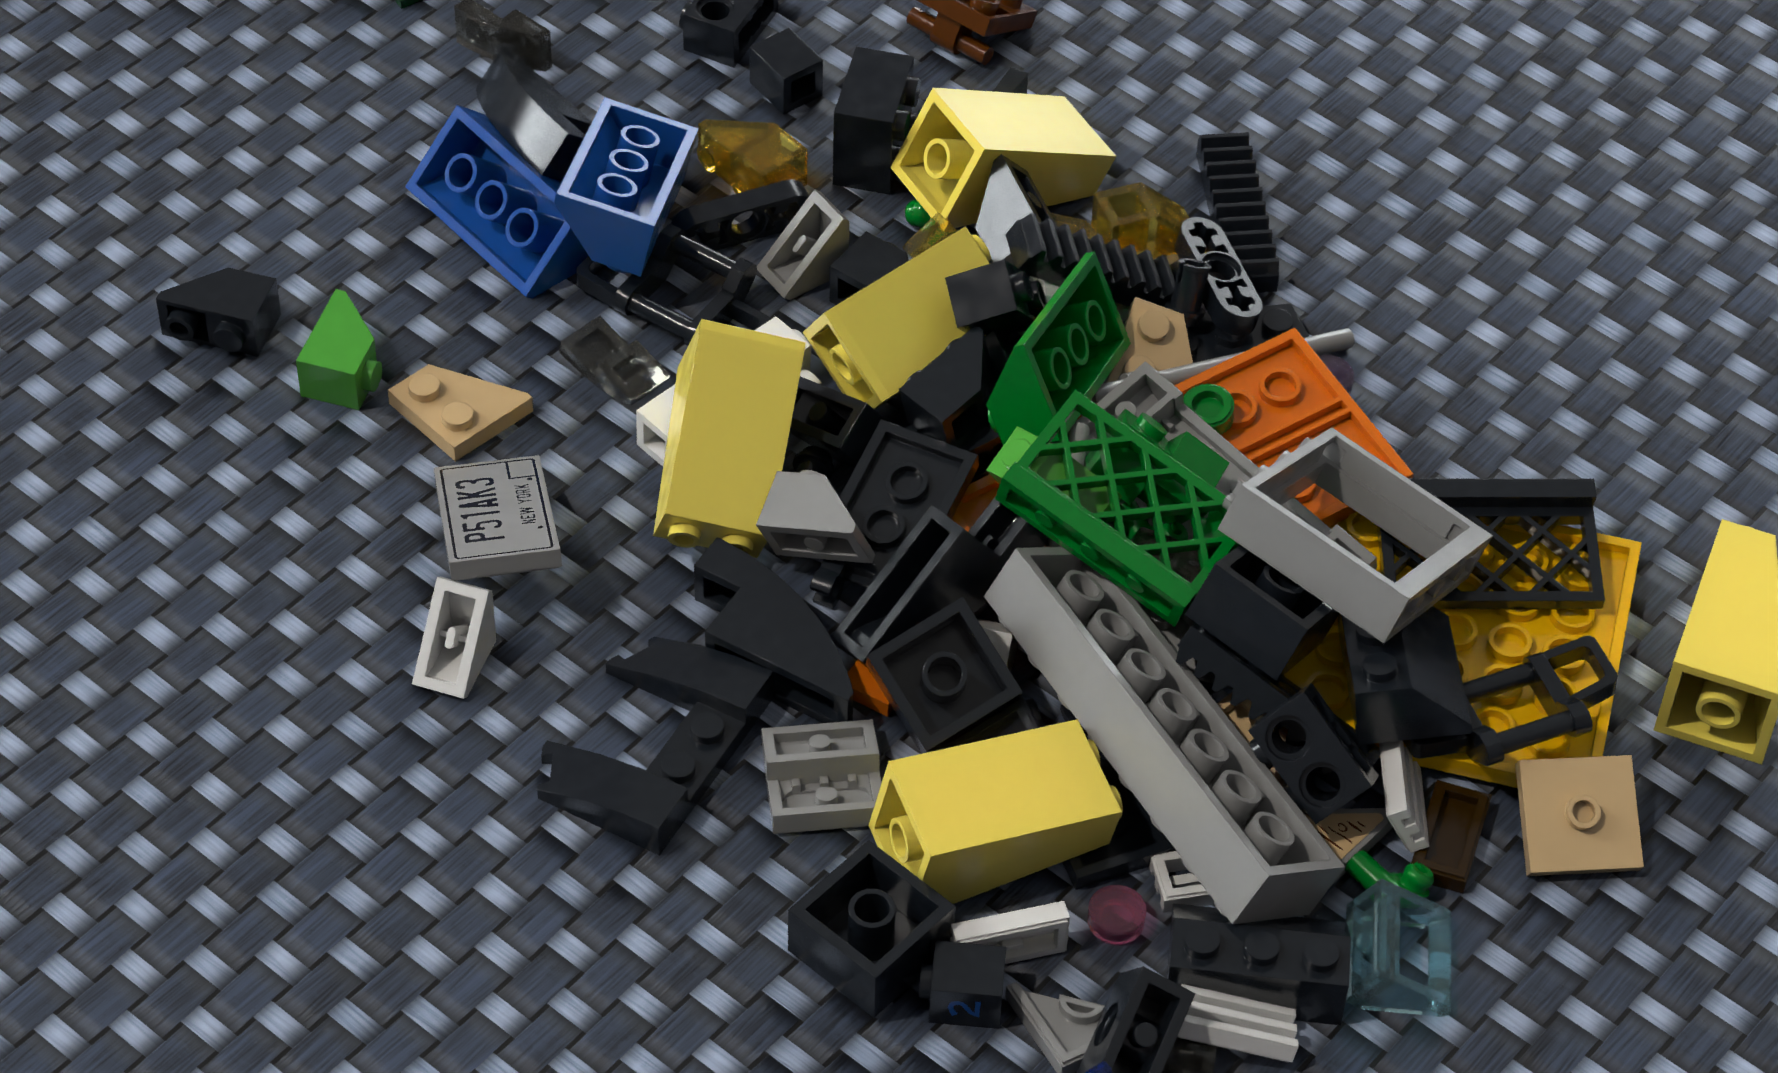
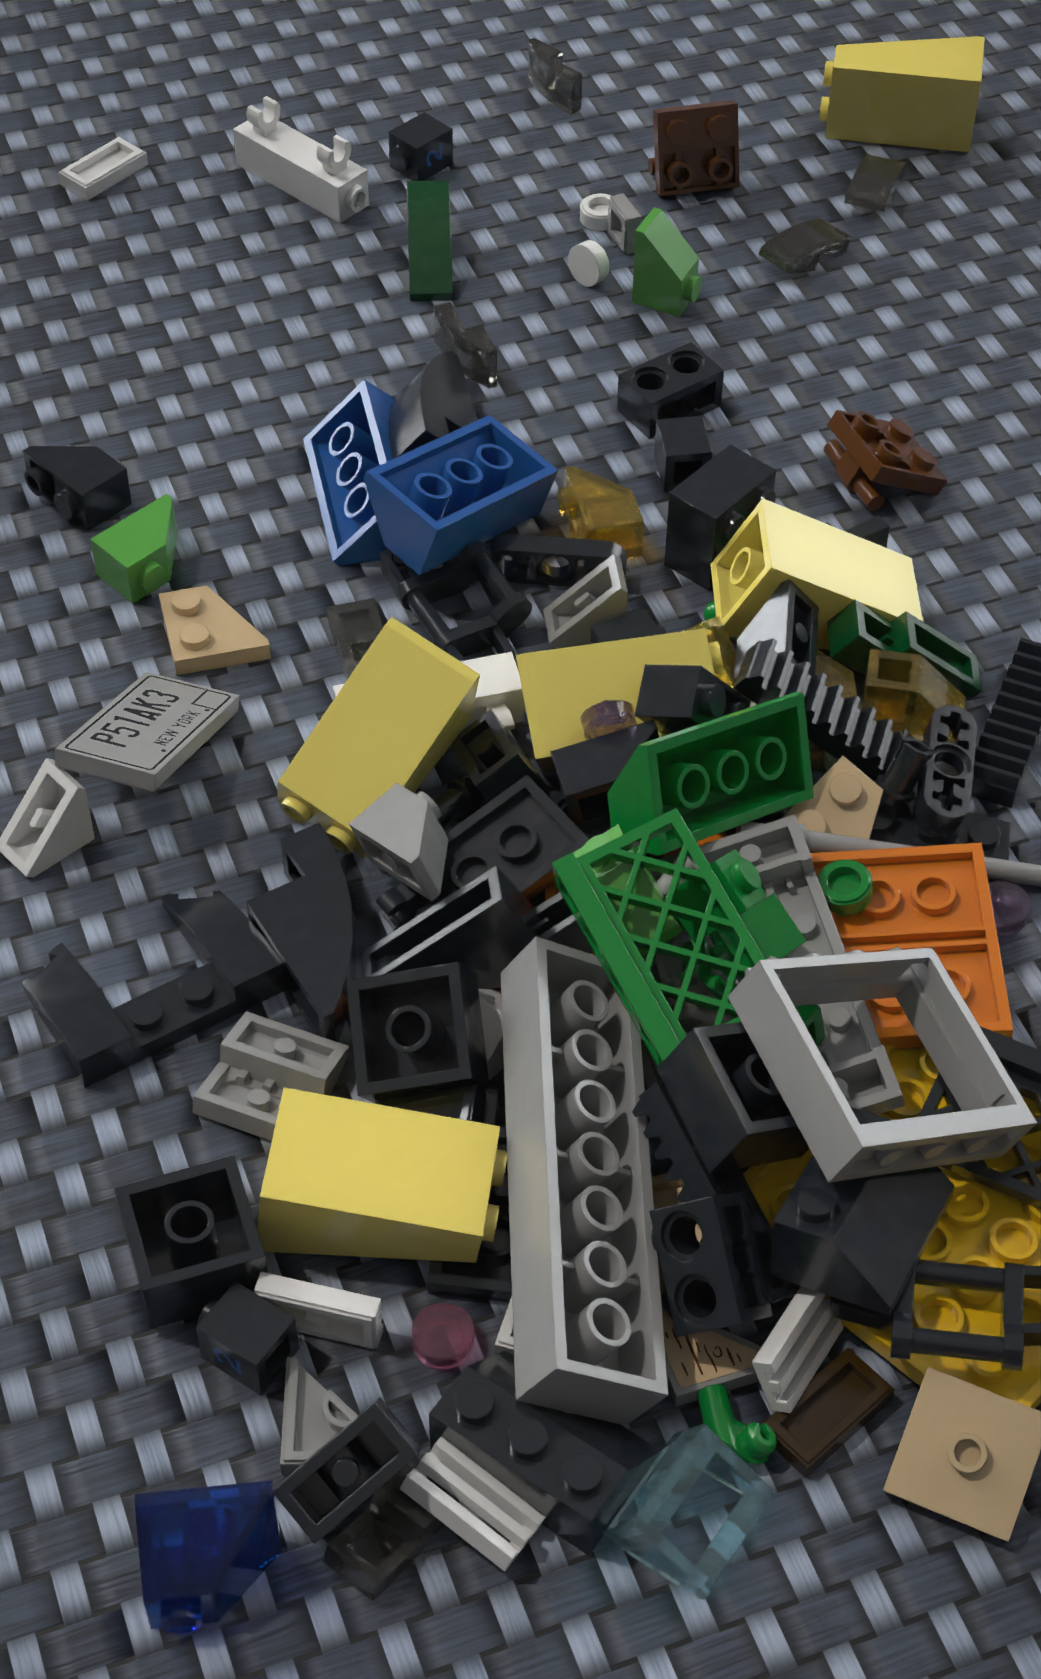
camera: 30 degrees right, 0 degrees up
none -> tile [580,700,637,740]
none -> dark green slope [827,599,982,697]

